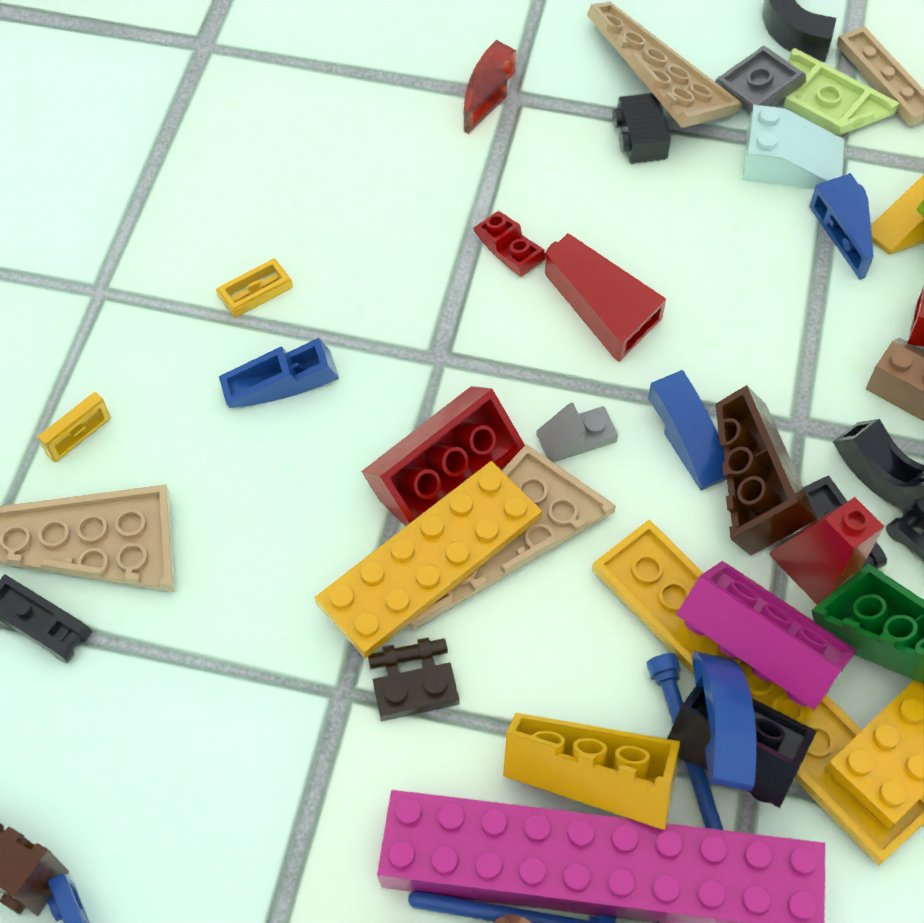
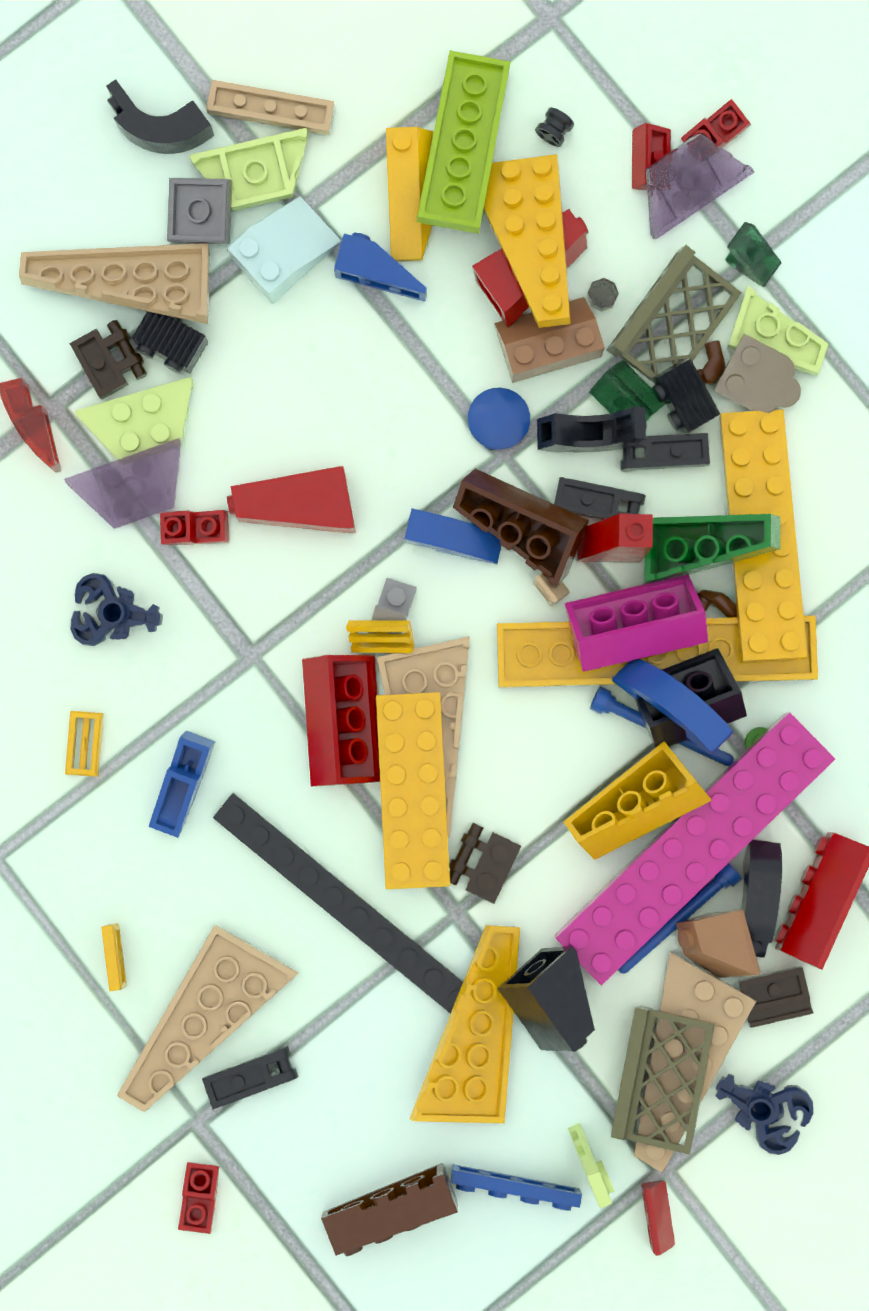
camera: 50 degrees left, 25 degrees up
none -> clear purple wing [64,438,182,529]
none -> dark brown plate [69,320,148,400]
none -> dark blue animal [70,573,163,646]
none -> yellowish green wing [75,377,194,464]
none -> black plate [213,793,463,1014]
none -> yellow tile [346,620,415,653]
none -> yellow wing [409,925,520,1124]
none -> blue dish [468,387,530,450]
none -> black slope [497,946,595,1052]
none -> tan slope [533,573,569,606]
none -> reddish brown arm [697,589,737,618]

